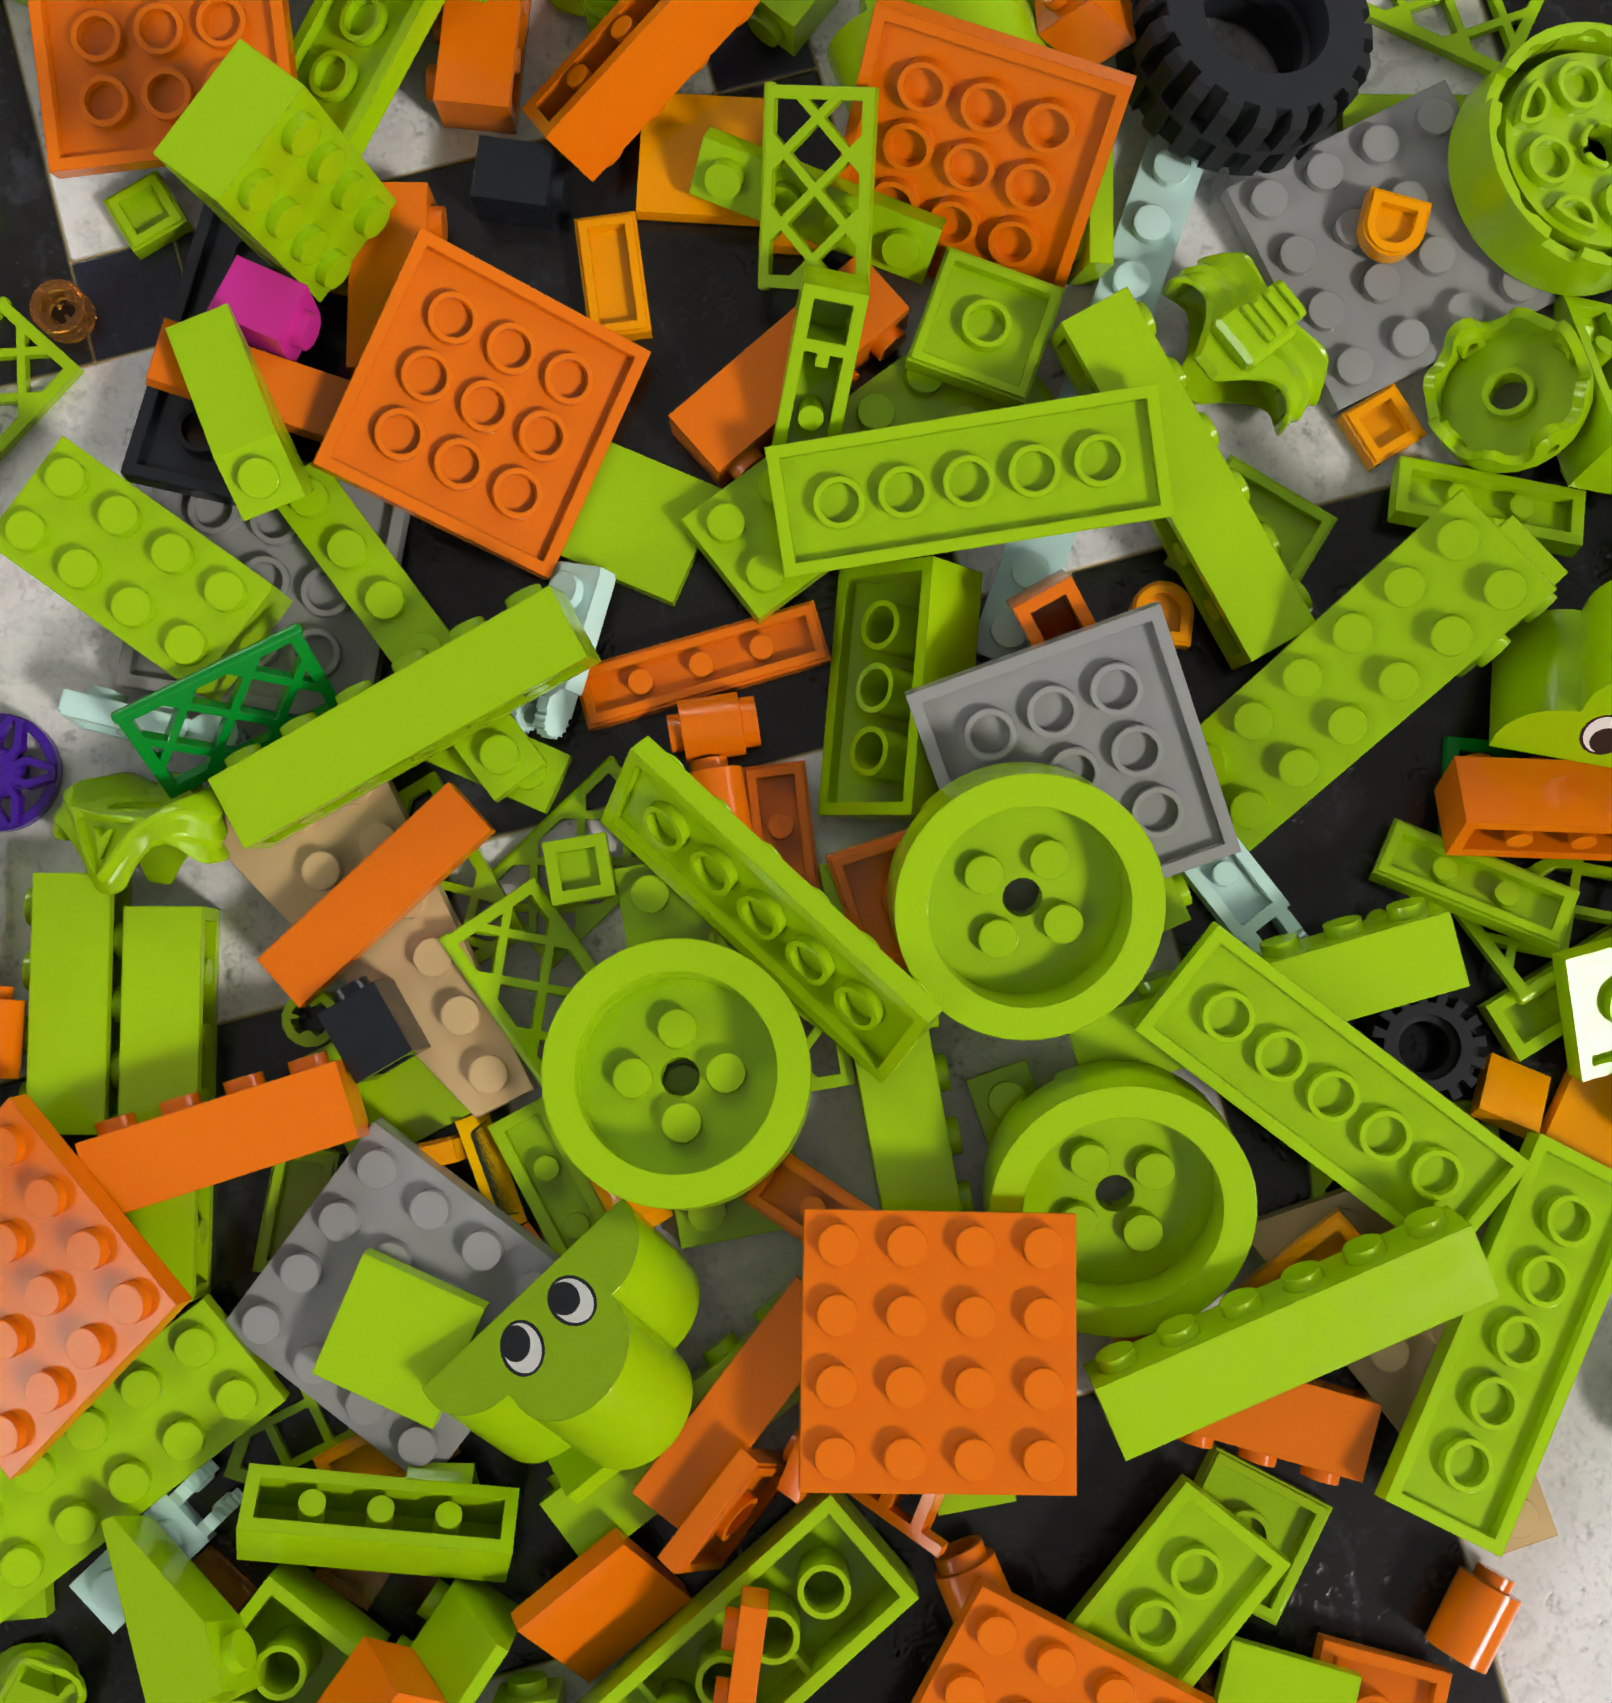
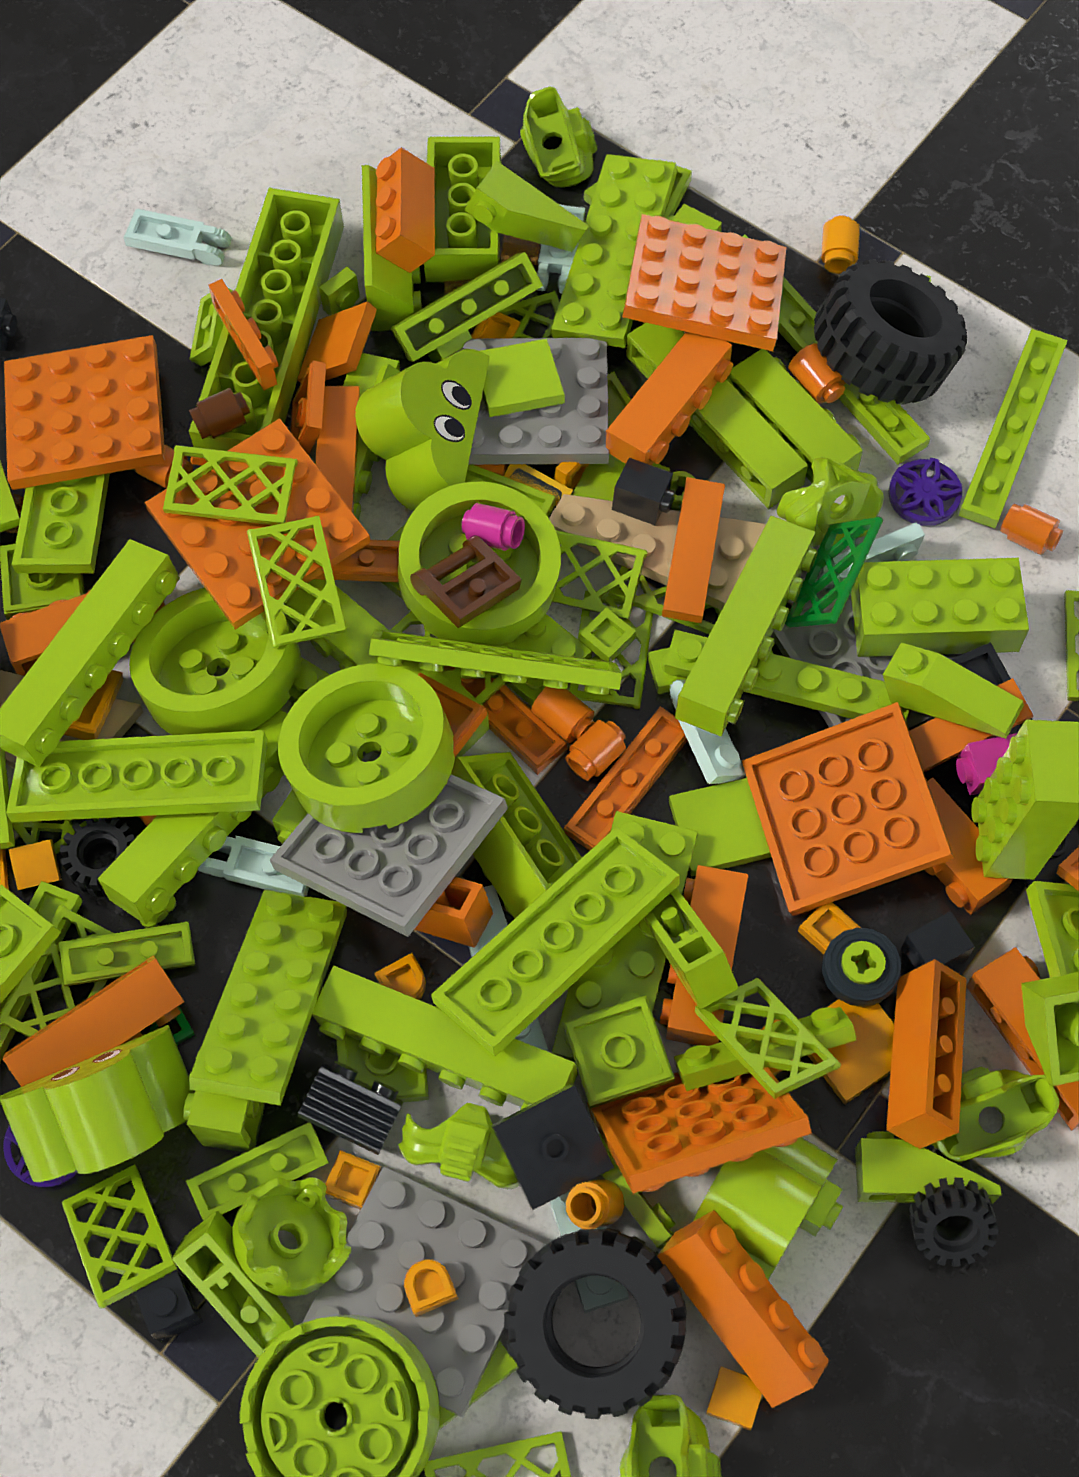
camera: 150 degrees right, 20 degrees down
none -> lime window [163,445,298,525]
none -> reddish brown brick [189,388,251,439]
none -> lime window [247,516,346,648]
none -> black brick [297,1061,403,1155]
none -> reddish brown plate [410,535,522,628]
none -> dark pink brick [462,503,525,551]
none -> black plate [491,1084,614,1210]
none -> light orange brick [566,1179,624,1230]
none -> black wheel [822,928,901,1007]

